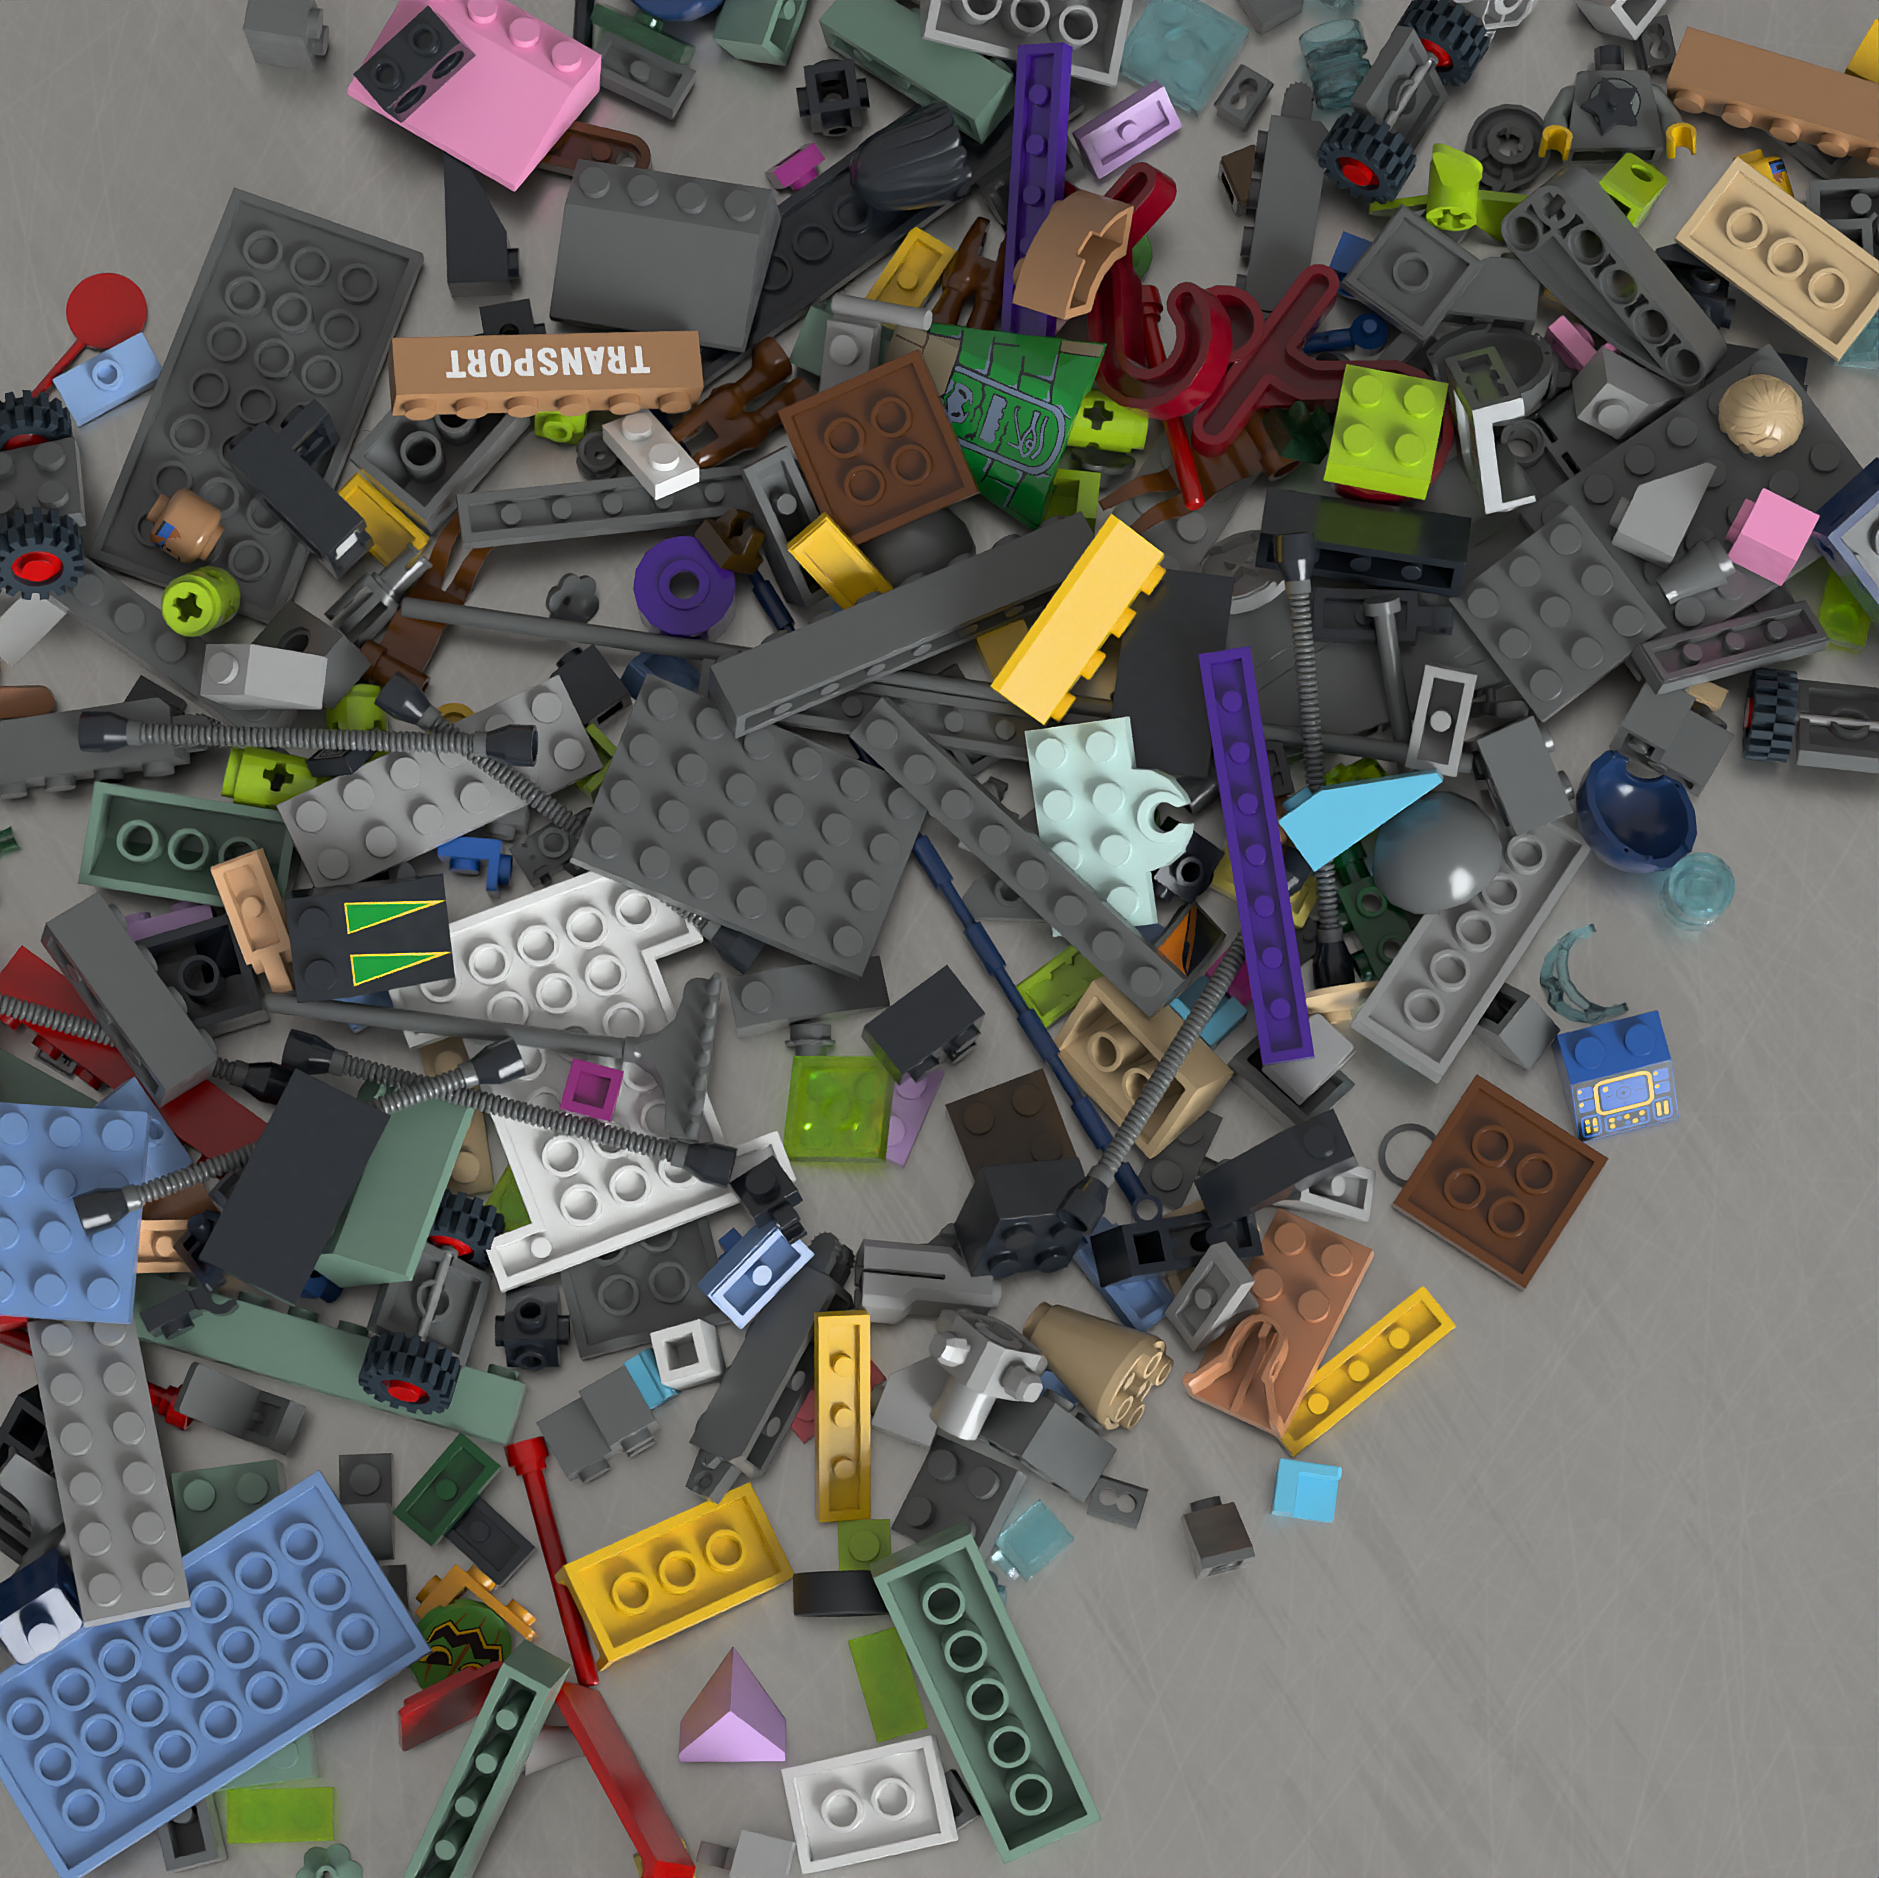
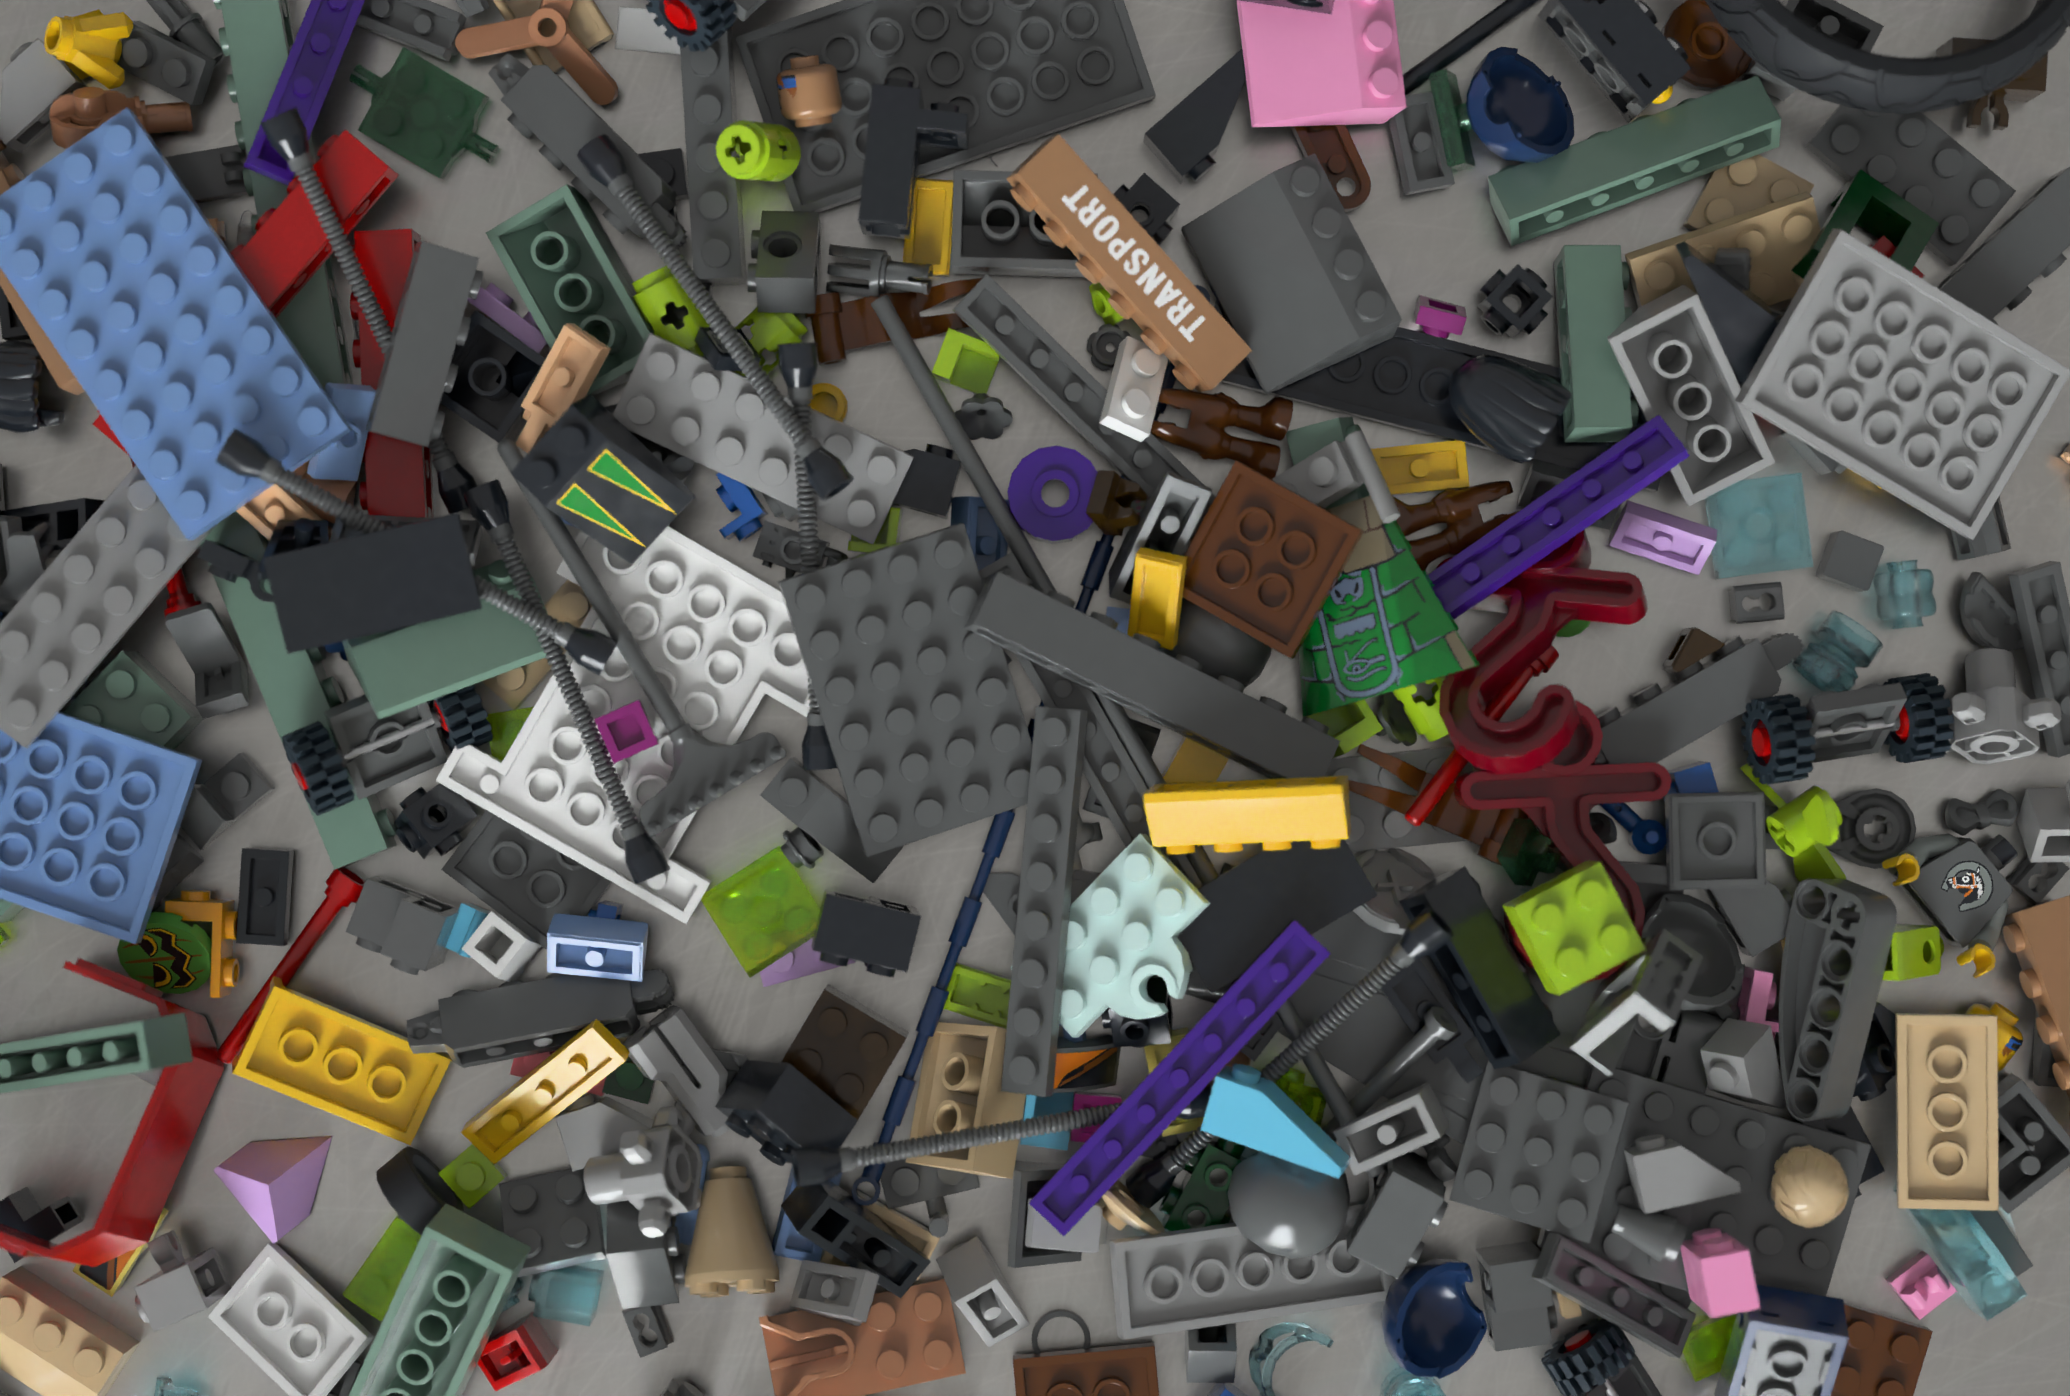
camera: 55 degrees right, 10 degrees up
light grey slope [200,644,328,710] -> none
dark green plate [392,1432,502,1548] -> none
black plate [729,1155,807,1245] -> none
medium nougat brick [1012,190,1134,320] -> none
black slope [1194,1108,1359,1230] -> none
black piece [1580,77,1638,136] -> none
none -> red slope [478,1311,558,1392]
none -> dark green plate [602,1056,656,1104]
none -> lime panel [932,328,1000,394]
none -> dark grey piece [1945,789,2018,836]

